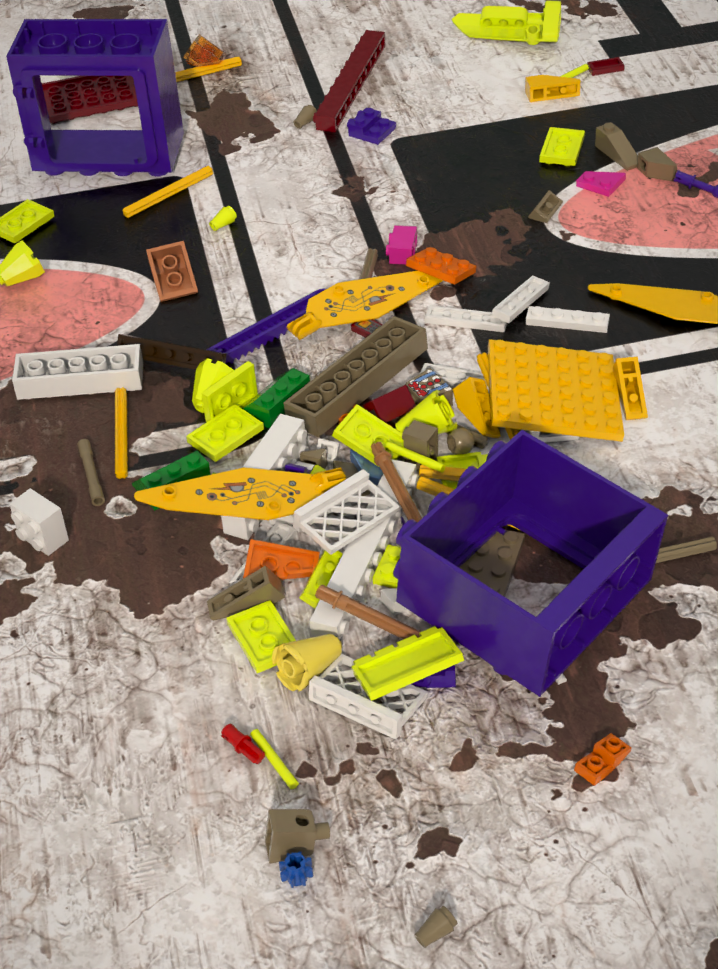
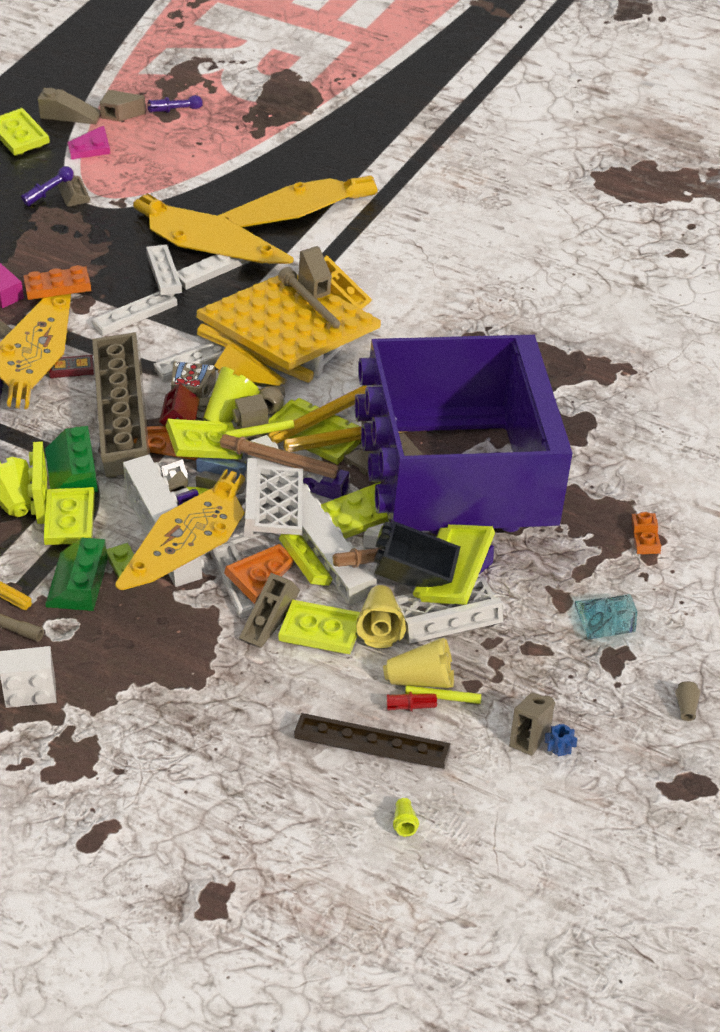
camera: 50 degrees left, 0 degrees up
none -> dark purple pin [21,166,74,206]
none -> yellow wing [133,193,294,264]
none -> dark tan piece [278,267,340,328]
none -> dark brown plate [294,713,451,769]
none -> dark tan slope [298,246,332,299]
none -> black piece [373,521,461,587]
none -> light yellow cone [383,638,454,688]
none -> neon yellow cone [393,798,419,837]
none -> clear light blue slope [575,594,638,640]

